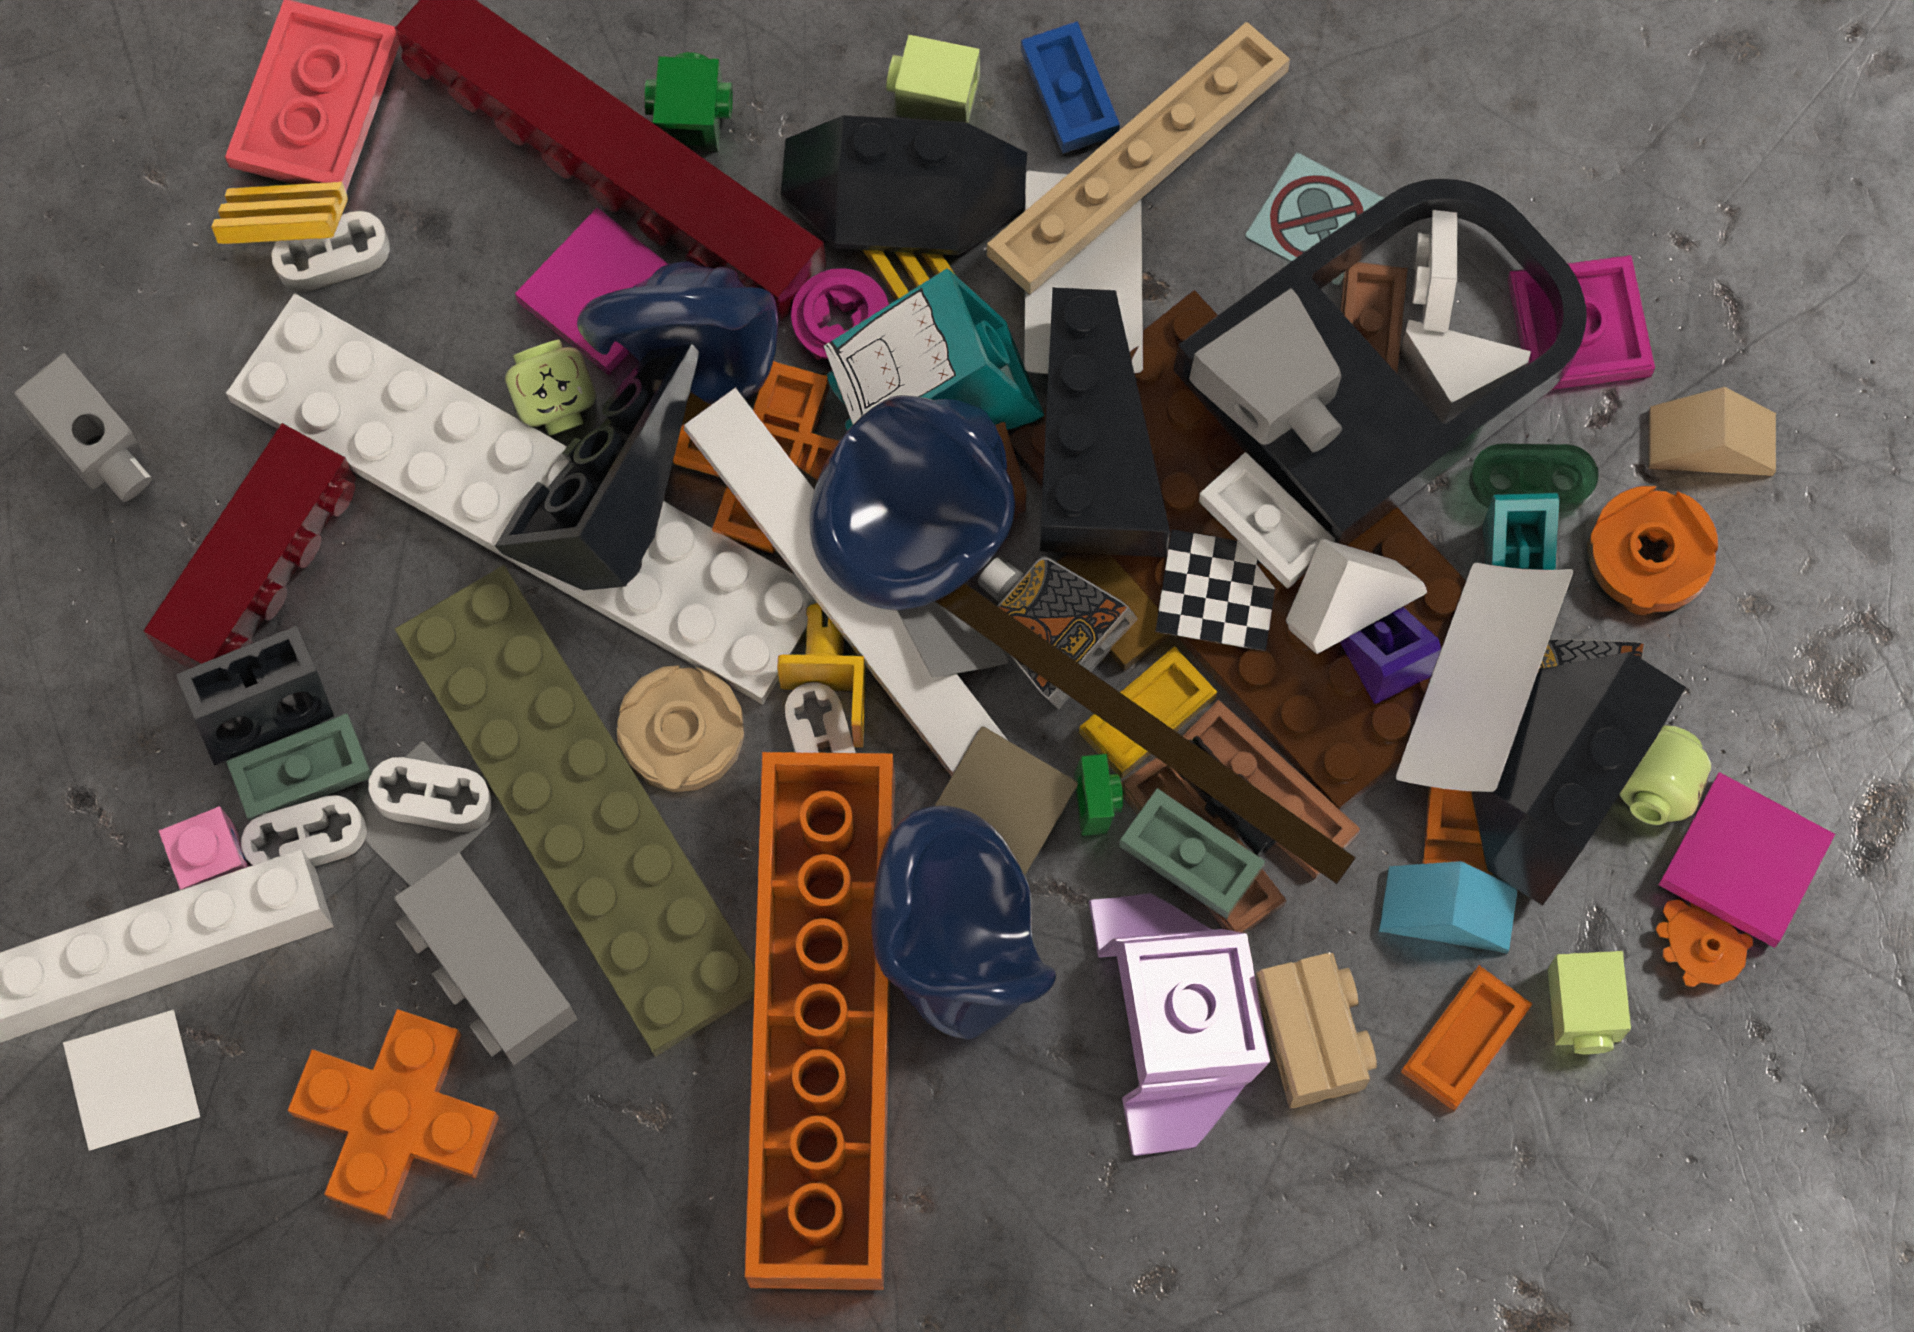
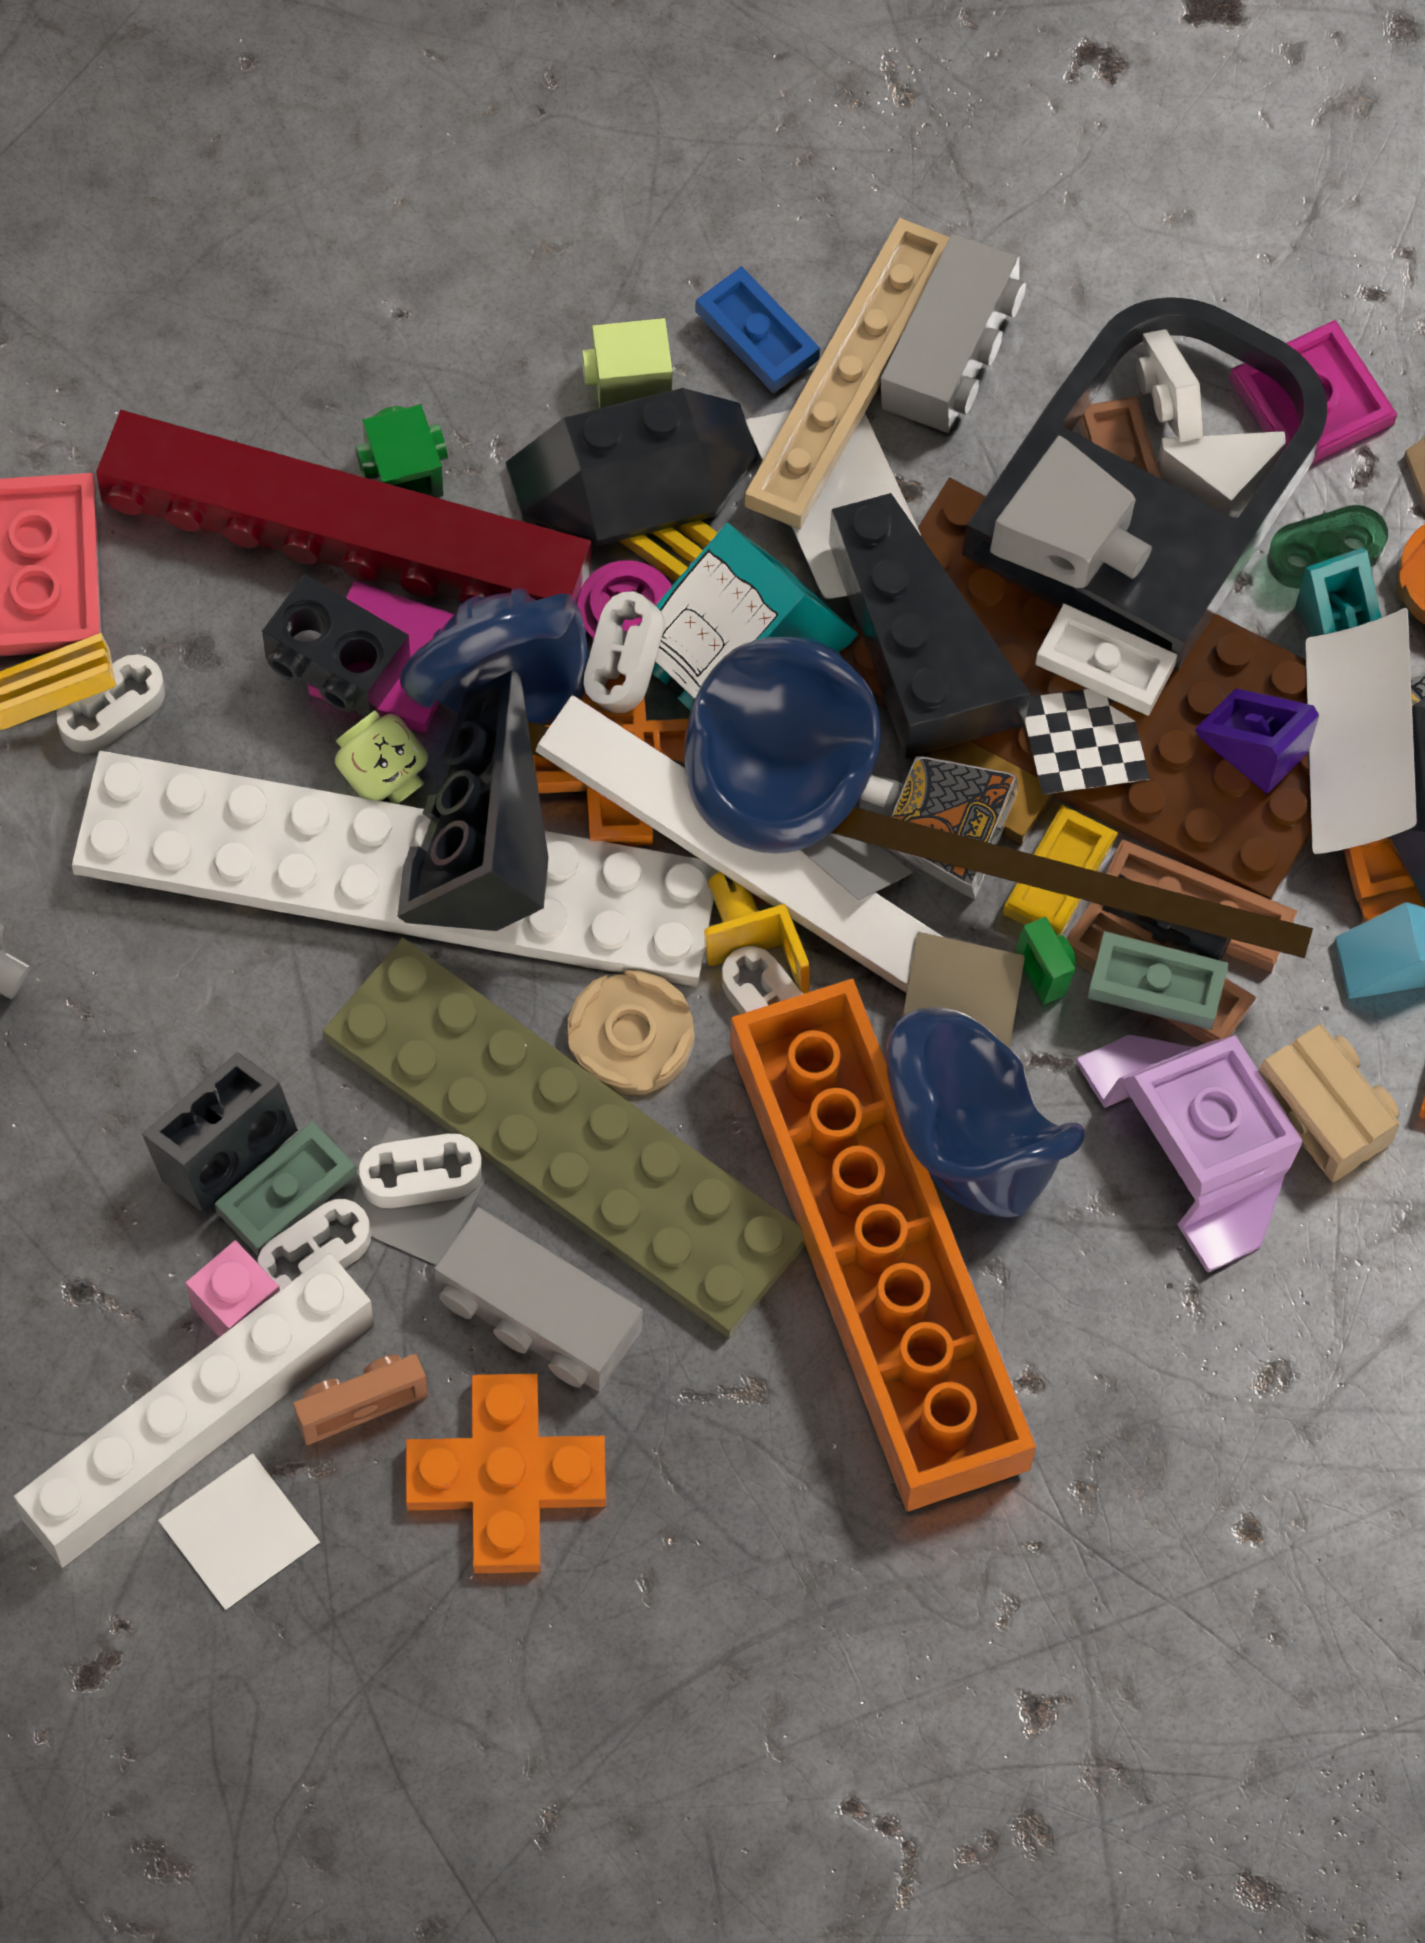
camera: 25 degrees left, 5 degrees down
dark red brick [143,423,356,669] -> none
clear light blue sticker [1246,153,1384,285] -> none
white slope [1286,538,1427,654] -> none
none -> black brick [262,574,411,717]
none -> nougat plate [293,1353,428,1446]
none -> white beam [583,591,664,714]
none -> light grey brick [881,233,1026,433]

